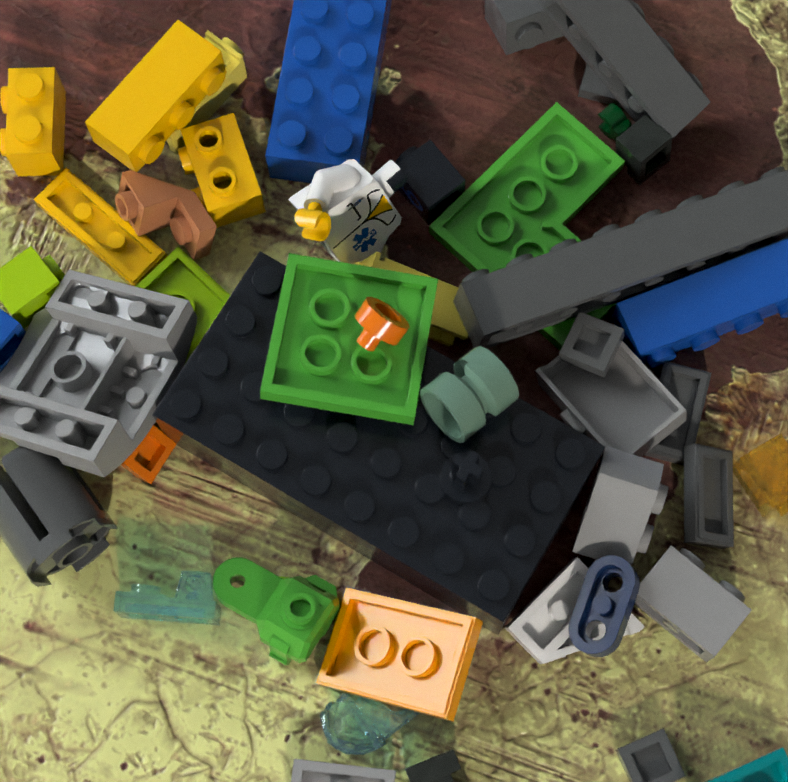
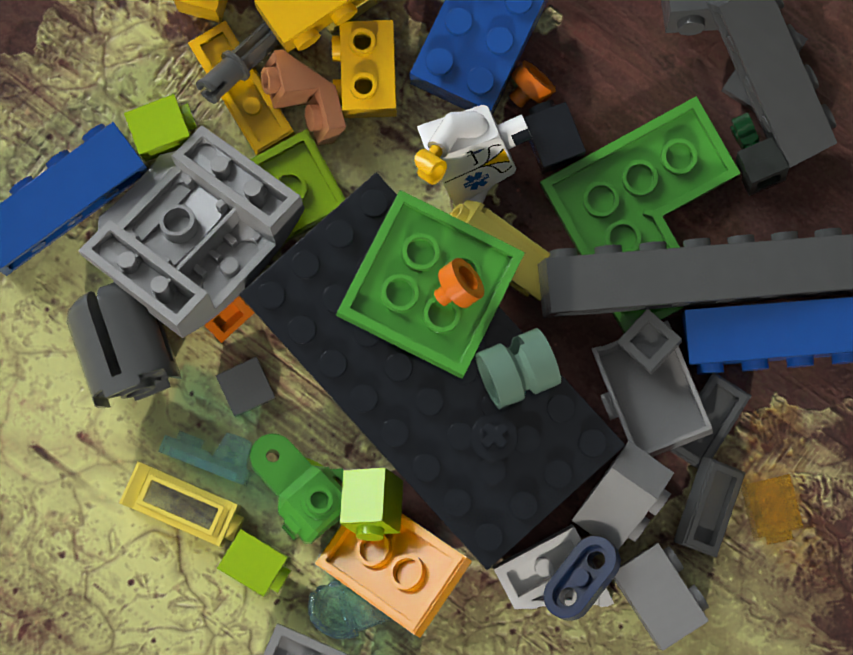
camera: 20 degrees right, 10 degrees up
none -> light yellow window [119,461,244,547]
none -> dark grey axle [196,21,280,104]
none -> dark grey tile [215,357,276,417]
none -> lime brick [217,529,292,597]
none -> brick [340,468,403,541]
none -> orange tile [509,60,556,108]

